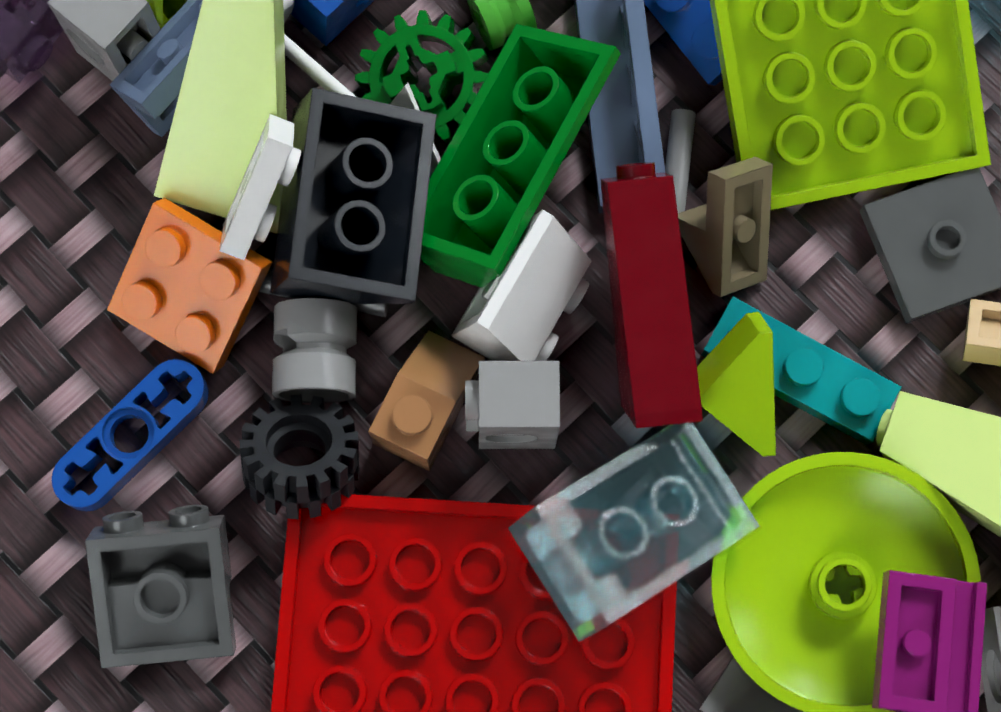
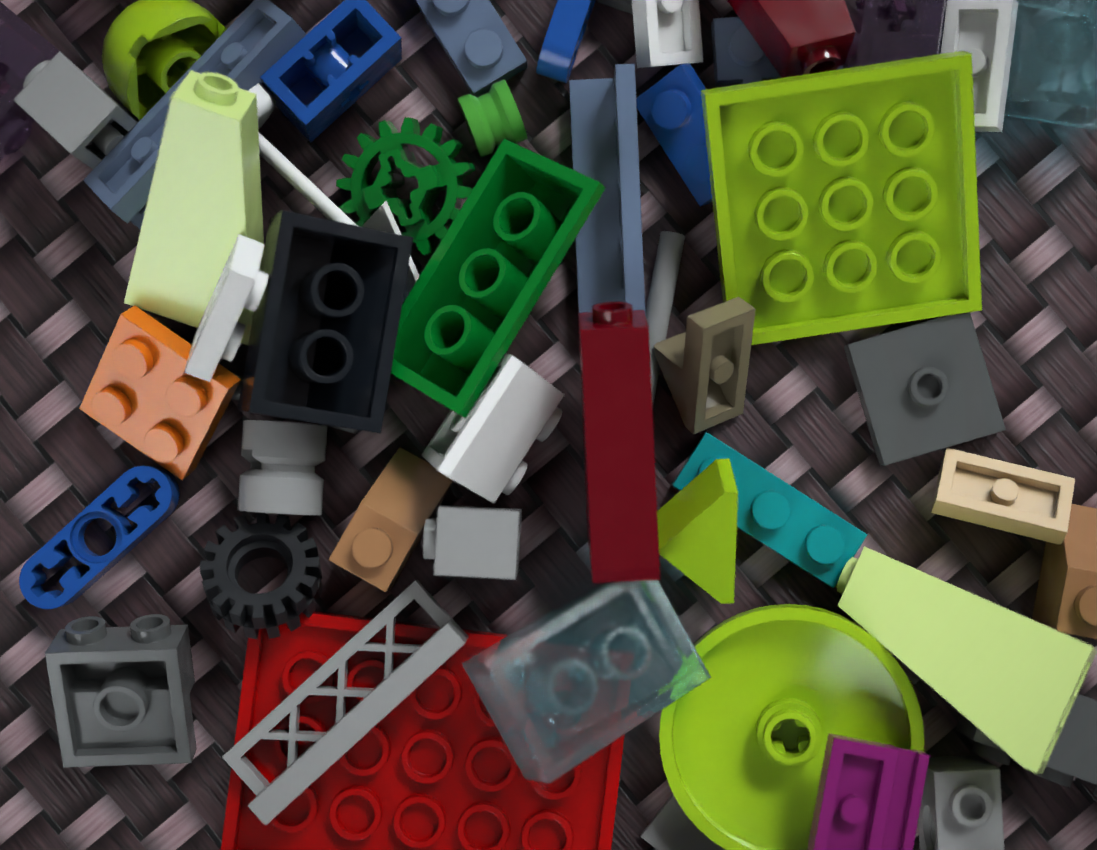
camera: 10 degrees right, 10 degrees up
none -> light grey fence [222,580,469,826]

